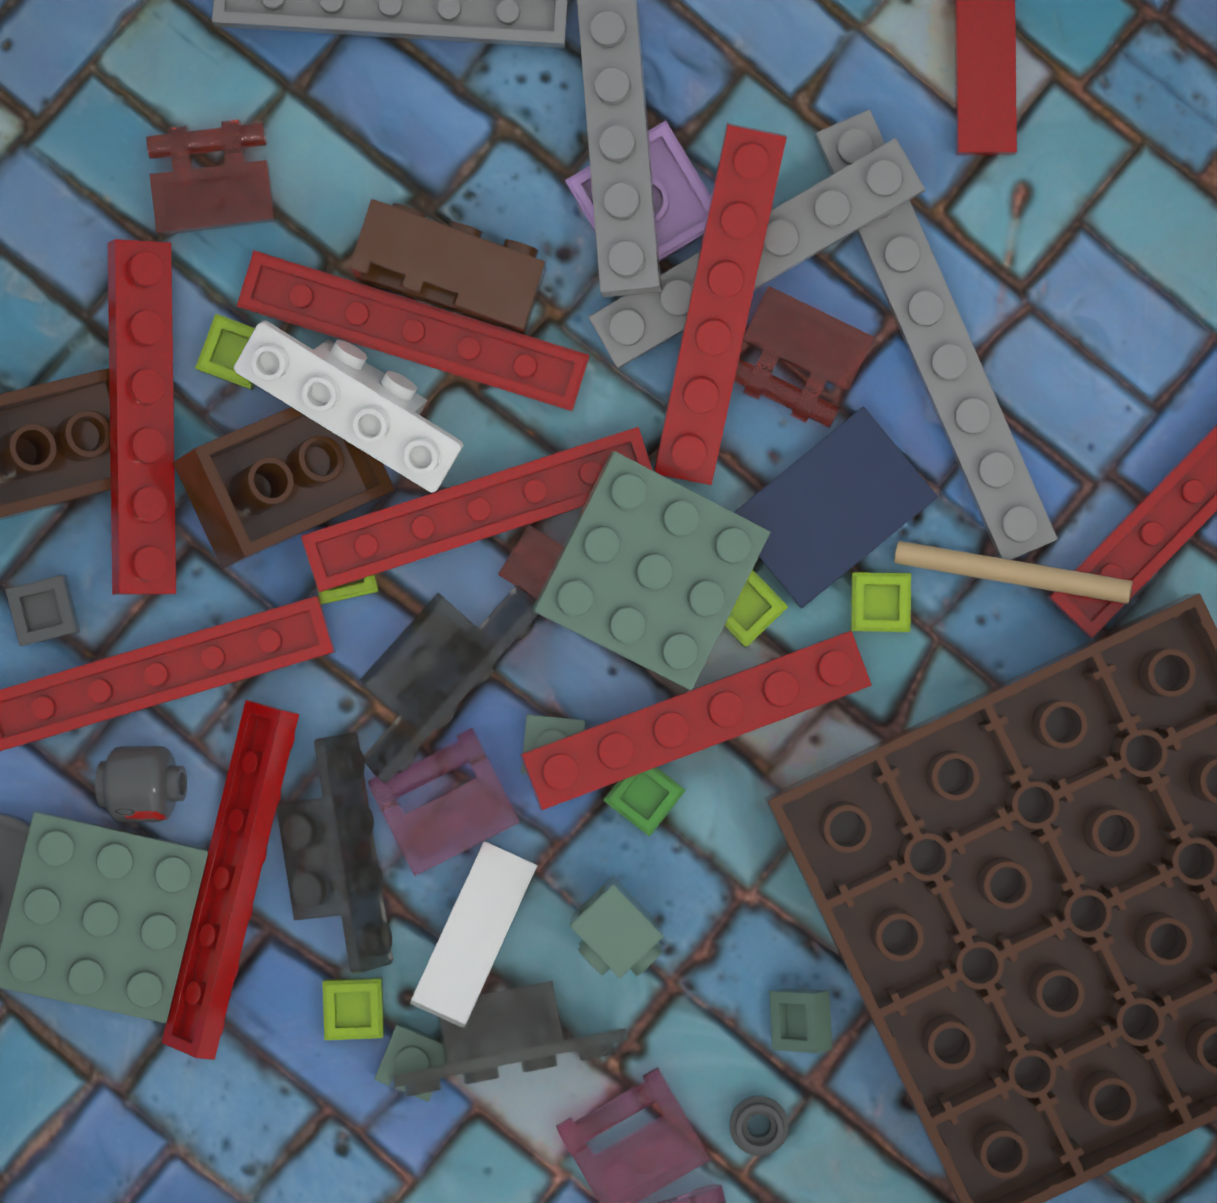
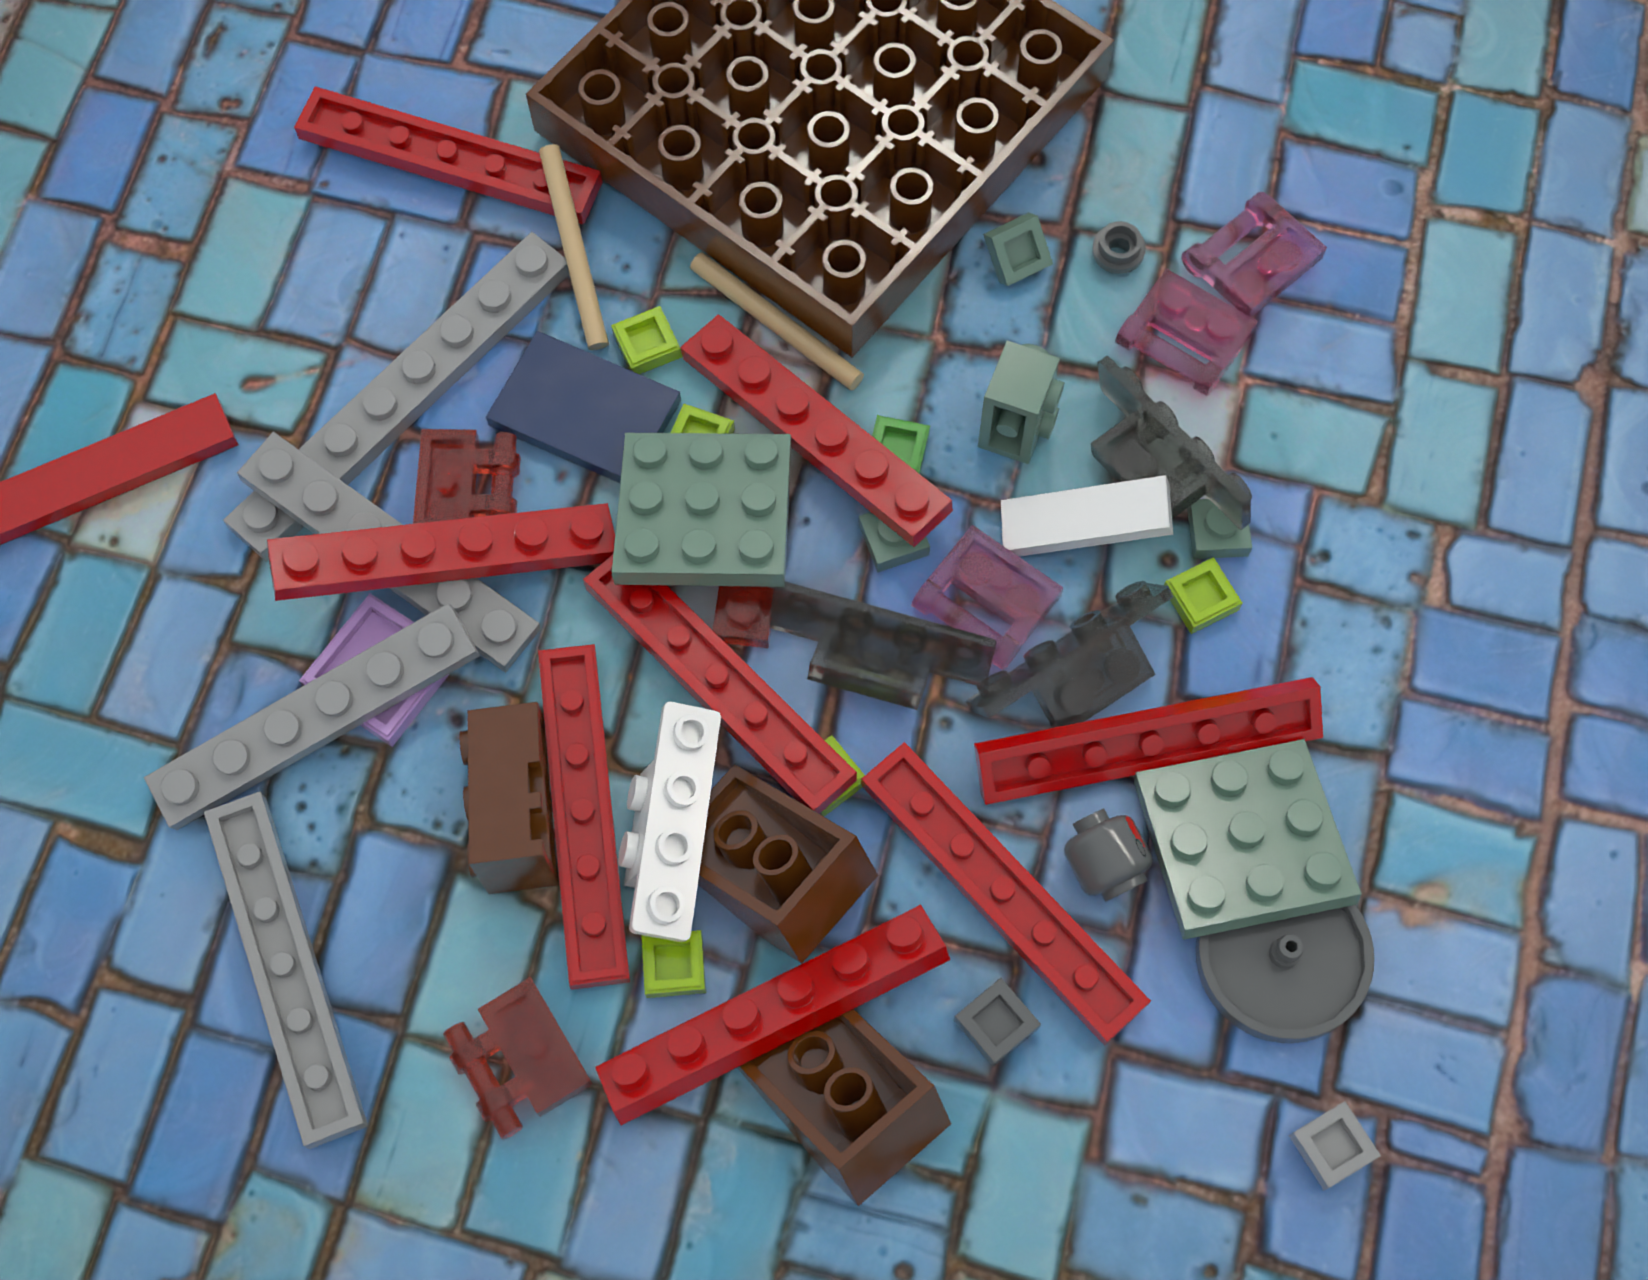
camera: 115 degrees left, 20 degrees down
none -> tan bar [690,252,864,391]

